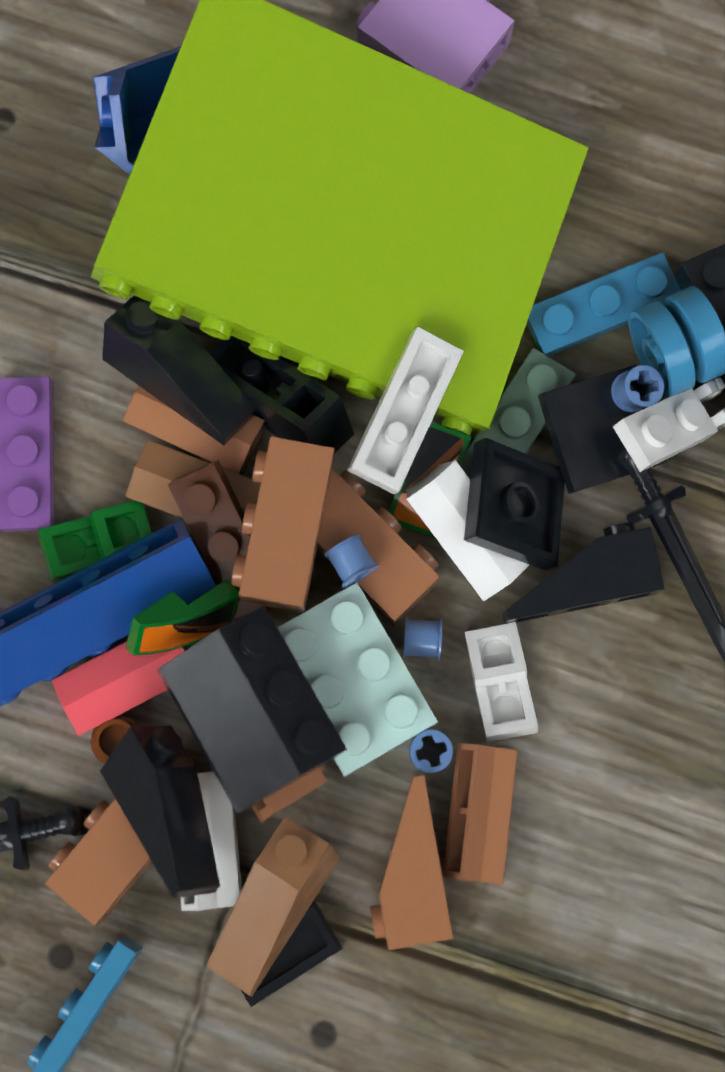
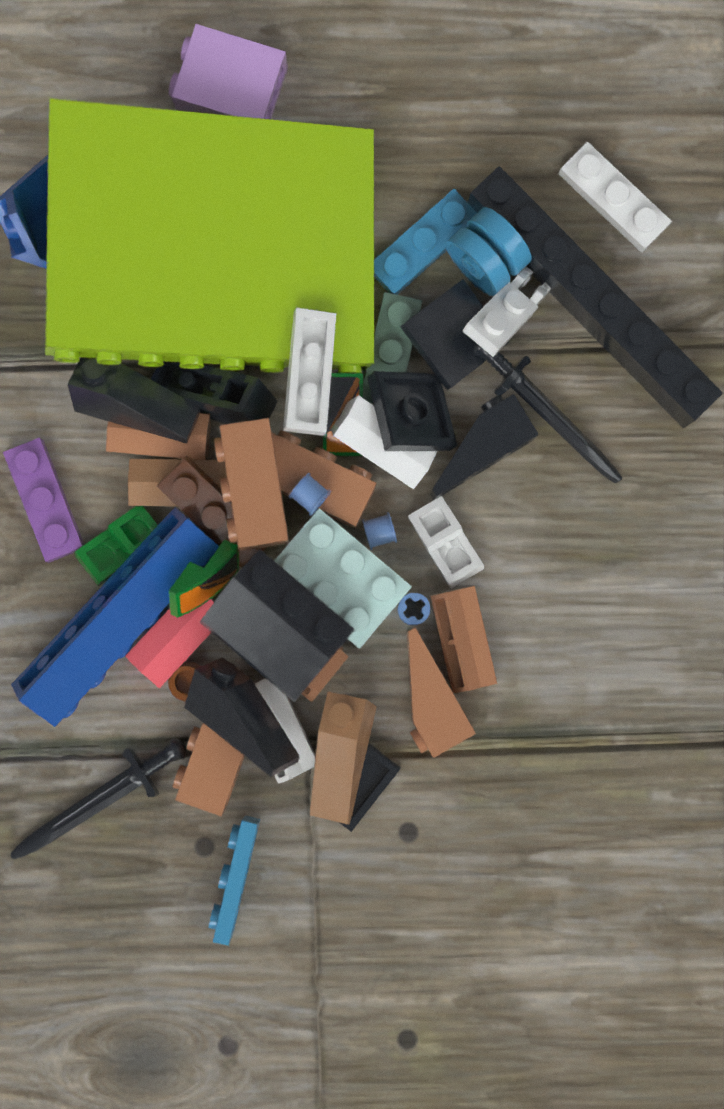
camera: 25 degrees left, 5 degrees up
medium blue axle [611,365,664,412] -> none

